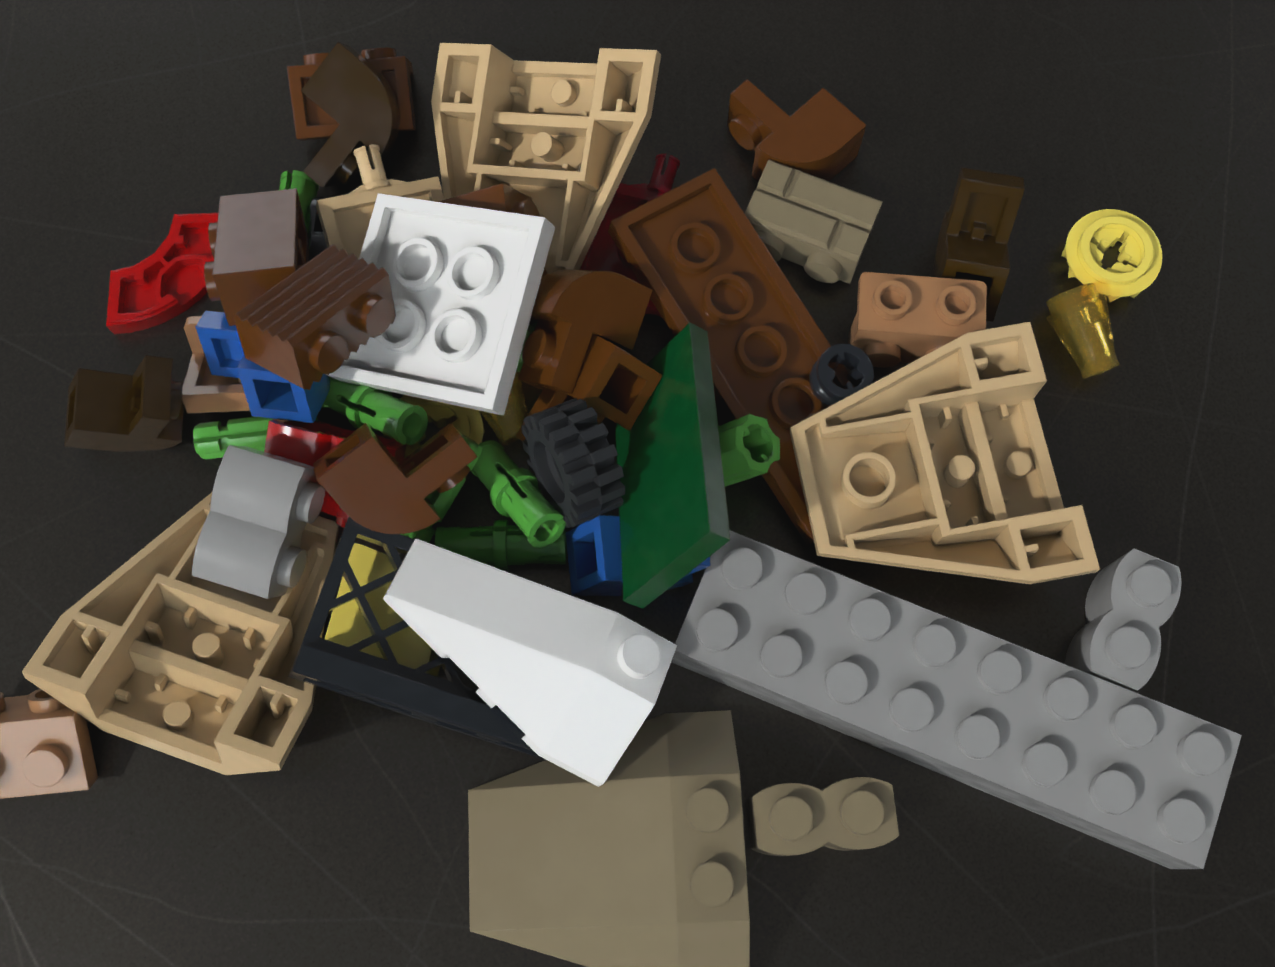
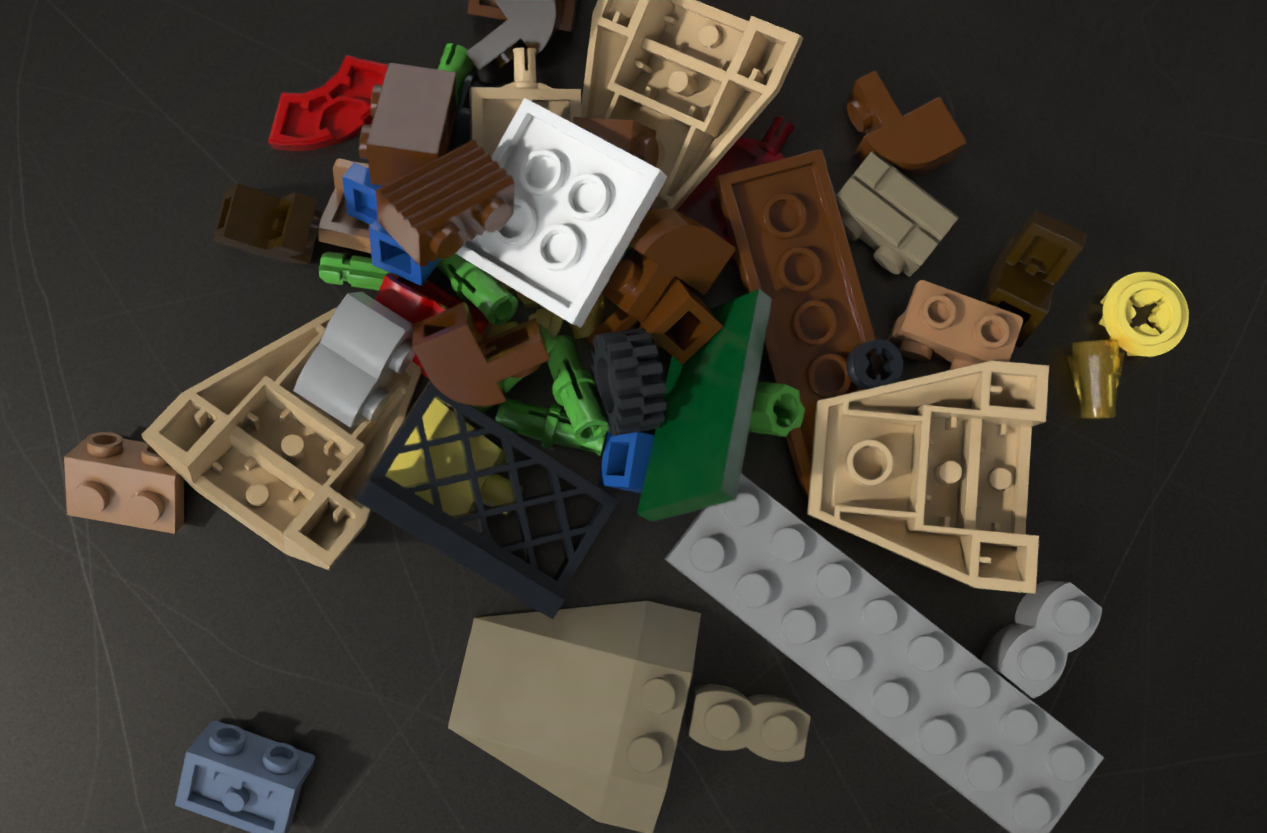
camera: 10 degrees right, 10 degrees up
white wedge [383,539,677,787] -> none

